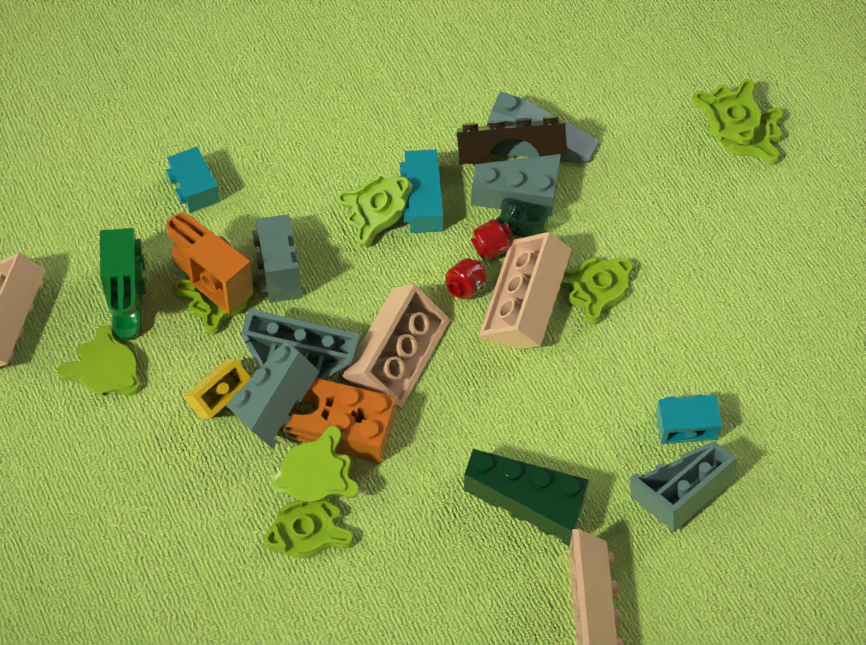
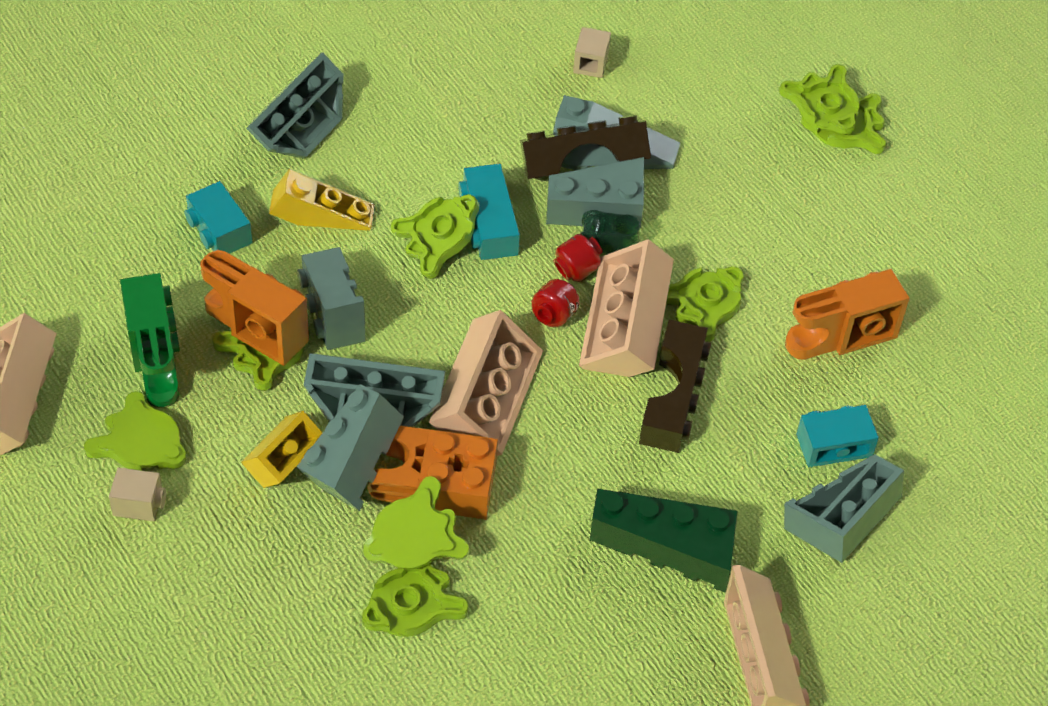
camera: 10 degrees left, 5 degrees down
none -> tan brick [109,467,166,521]
none -> sand green wedge [246,52,344,159]
none -> yellow slope [269,169,375,231]
none -> tan brick [573,27,611,78]
none -> dark brown arch [639,320,712,453]
none -> orange brick [785,269,910,360]

